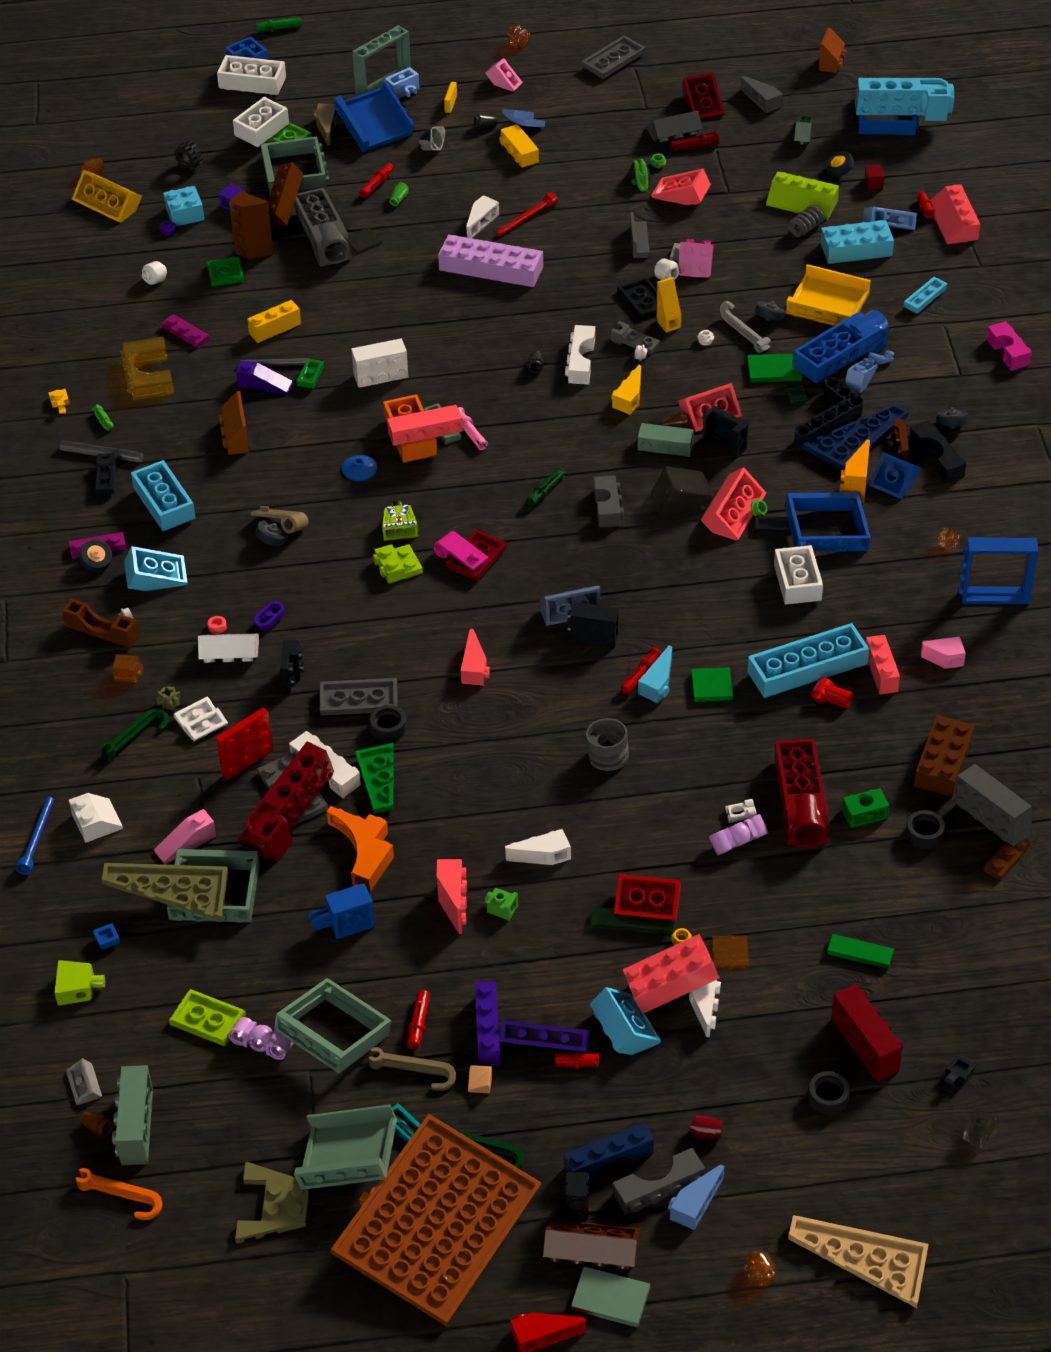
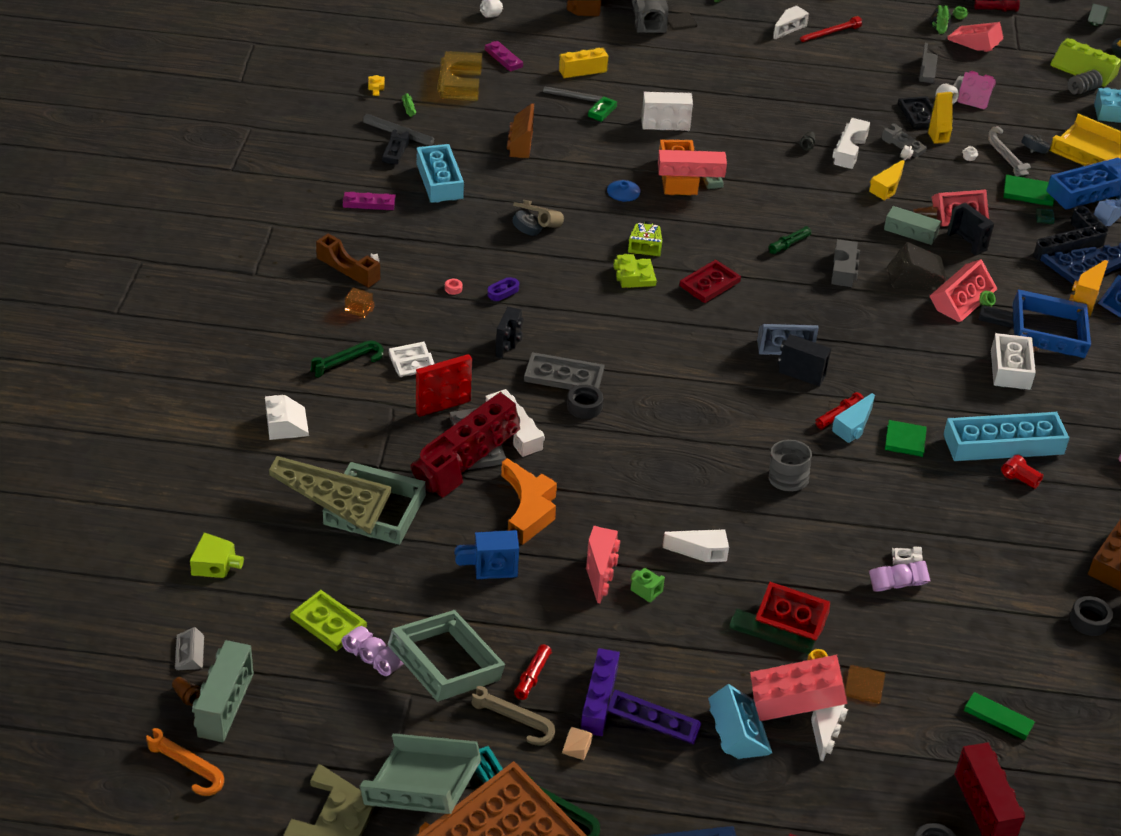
camera: 10 degrees right, 5 degrees down
blue piece [16,797,54,874] -> none
black wheel [79,539,112,572] -> none
blue plate [93,923,120,950] -> none
medium azure slope [124,546,187,591] -> none
bright pink slope [154,809,216,865] -> none
olive gear [156,686,181,710] -> none
white slope [198,633,259,663] -> none
green tile [207,257,244,287] -> none
dark purple slope [236,360,293,395] -> none
green wing [355,743,394,814] -> none
dark pink door [434,531,489,571] -> none
lavender brick [438,234,543,287] -> none
bright pink pin [458,407,488,450] -> none
coral slope [461,629,490,686] -> none
red pin [555,1051,599,1069] -> none
dark red brick [774,739,829,848] -> none
green brick [842,788,889,828] -> none
coral brick [866,635,900,695] -> none

